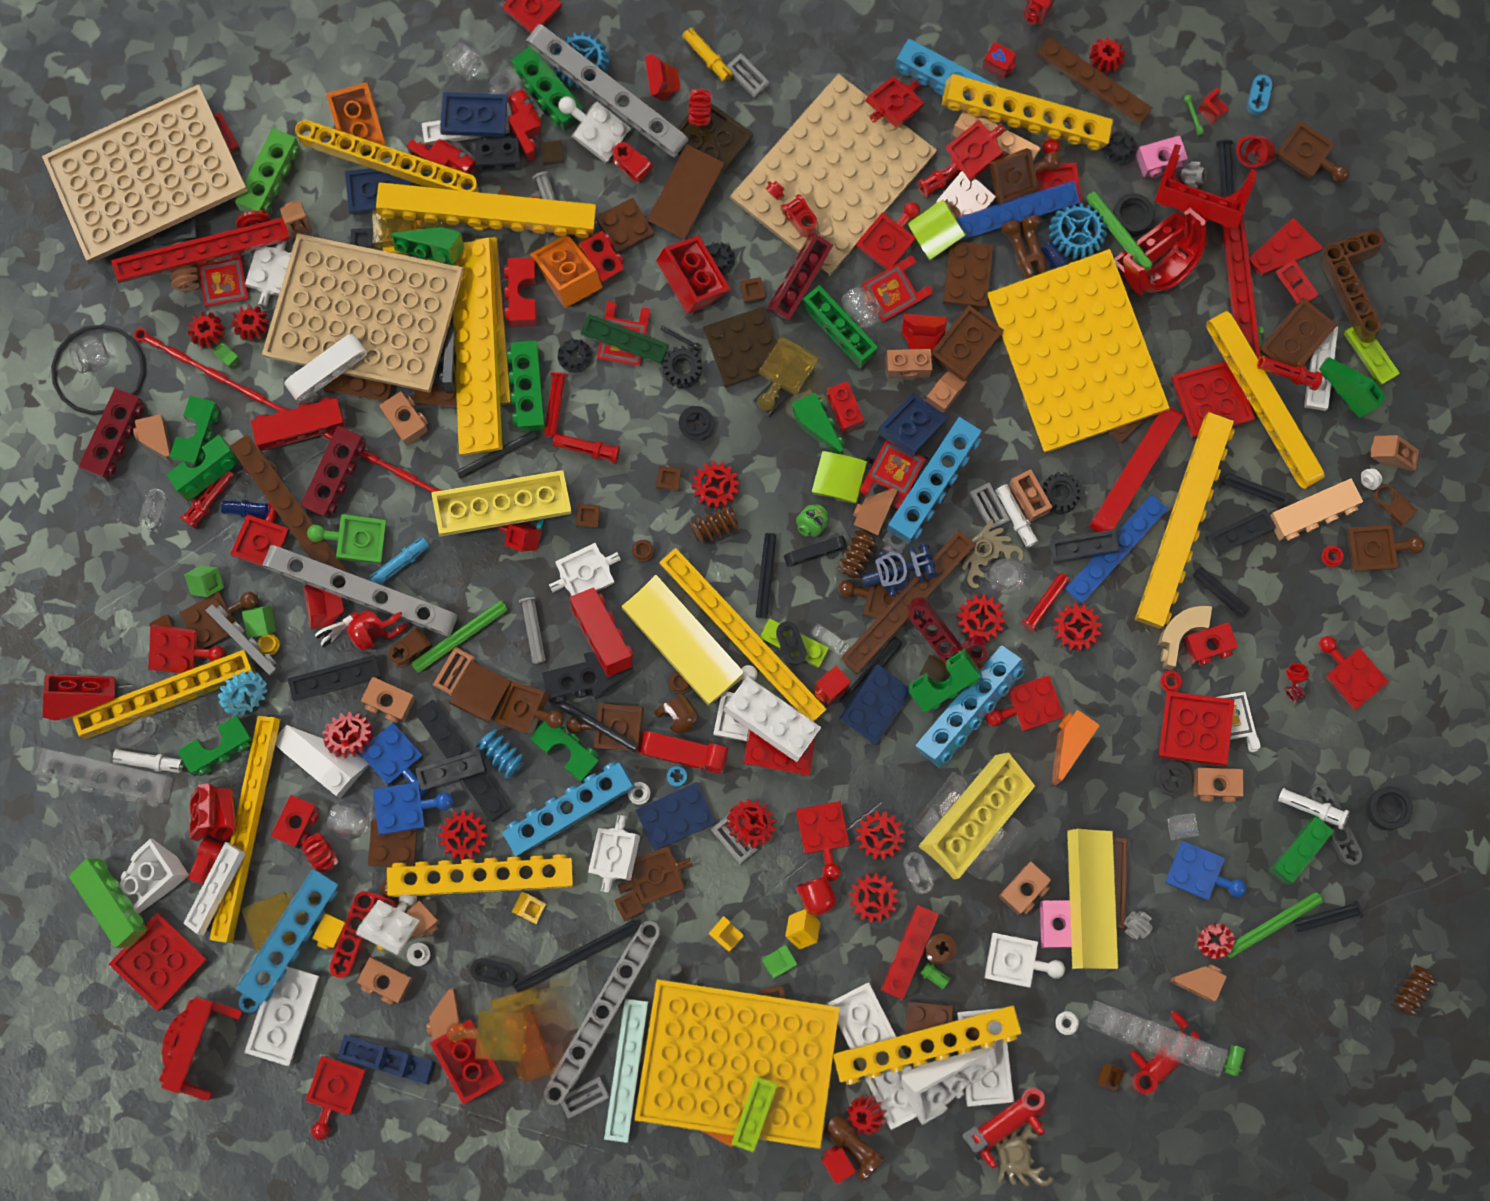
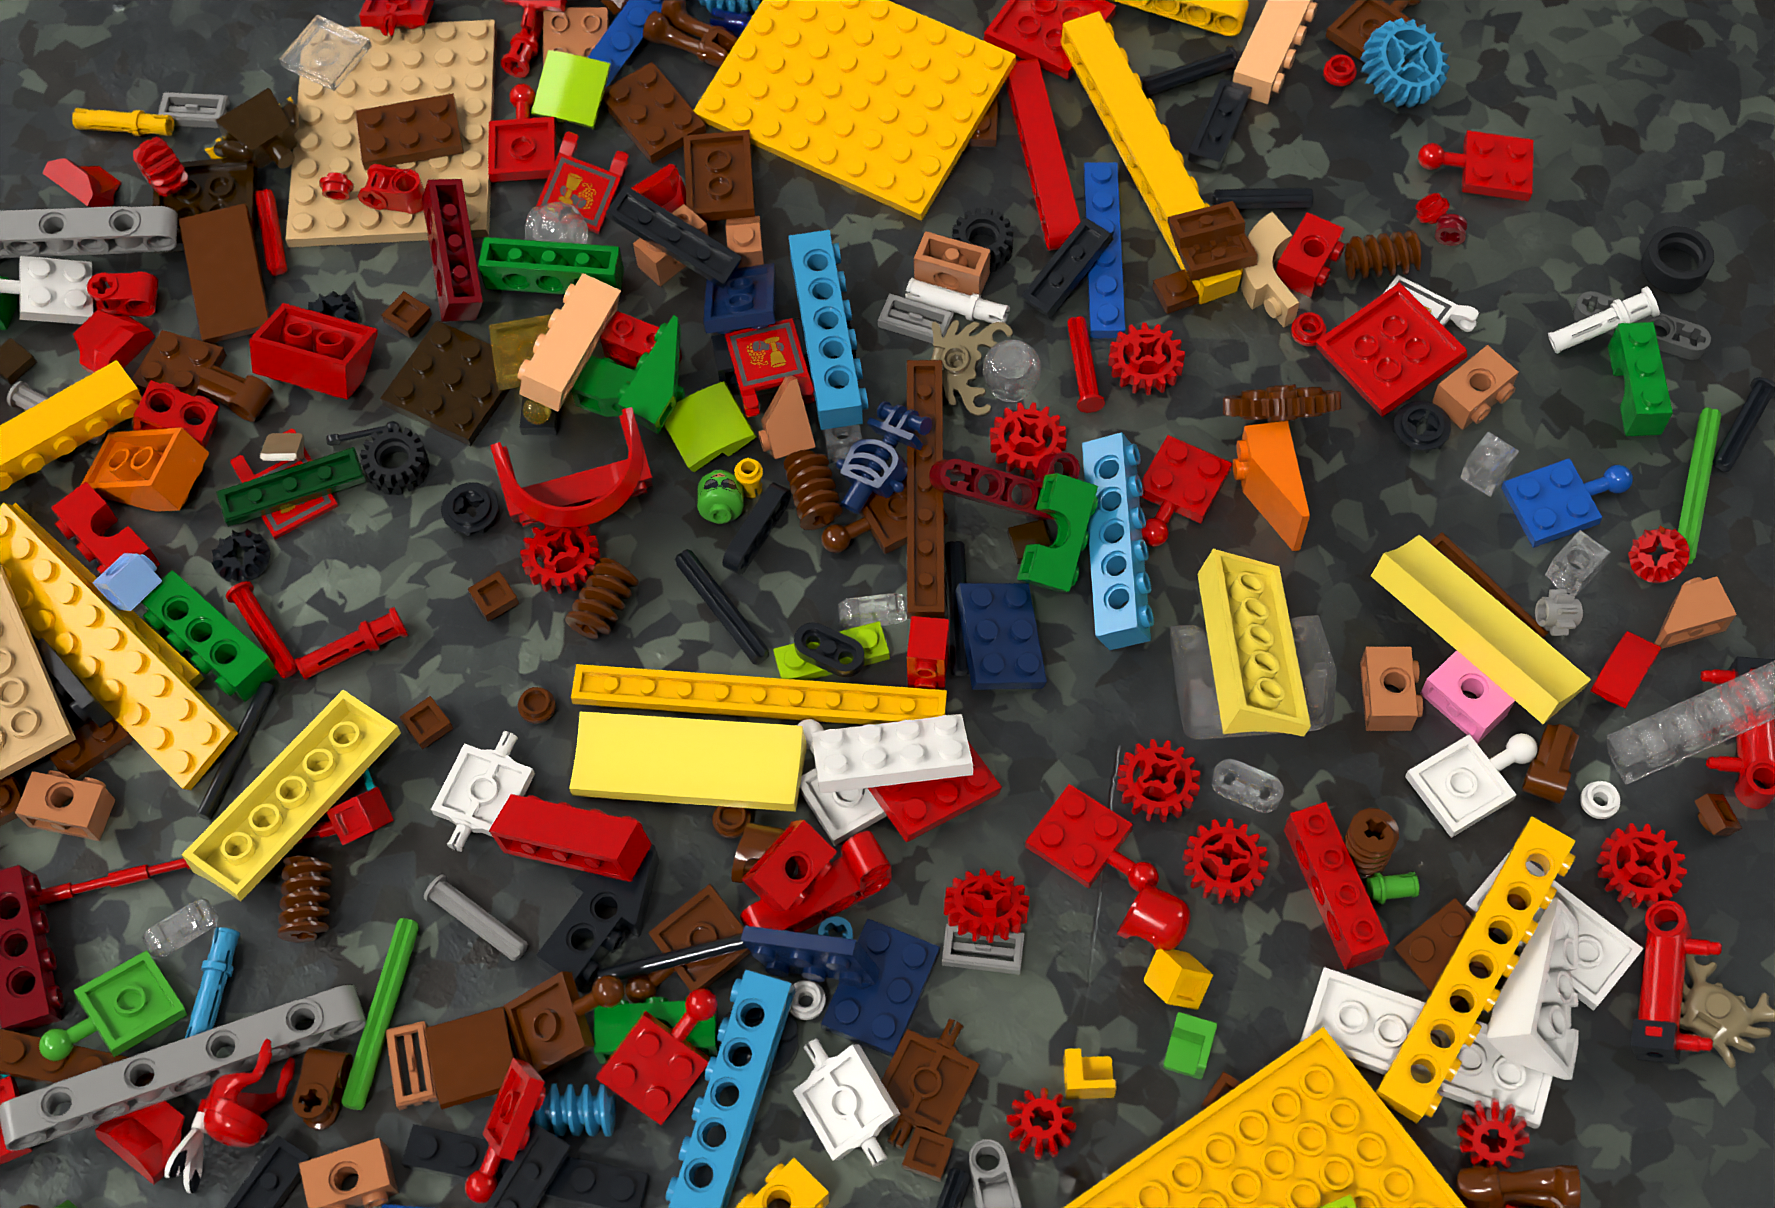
camera: 35 degrees left, 15 degrees down
none -> red slope [73,309,155,374]
none -> light blue brick [93,553,162,611]
none -> clear beam [142,899,219,958]
none -> reddish brown piece [197,365,274,422]
none -> dark brown torso [204,87,299,169]
none -> red axle [255,189,287,276]
none -> dark tan slope [260,433,304,461]
none -> reddish brown piece [277,856,332,943]
none -> clear tile [279,15,372,91]
none -> reddish brown plate [355,93,464,171]
none -> red plate [465,1057,546,1204]
none -> red piece [490,407,653,528]
none -> light nougat brick [517,273,621,412]
none -> red plate [596,988,718,1125]
none -> black plate [606,185,742,289]
none -> green slope [617,315,681,434]
none -> yellow pin [734,458,763,499]
none -> red brick [741,819,837,912]
none -> dark blue plate [741,926,880,987]
none -> red gear [1006,1087,1076,1160]
none -> reddish brown plate [1152,269,1199,314]
none -> reddish brown slope [1168,201,1258,281]
none -> reddish brown gear [1223,384,1341,422]
none -> reddish brown piece [1345,230,1421,280]
none -> dark azure gear [1360,18,1450,108]
none -> reddish brown piece [1522,724,1579,804]
none -> clear brick [1545,530,1610,597]
none -> red slope [1591,631,1662,709]
none -> red gear [1596,823,1687,909]

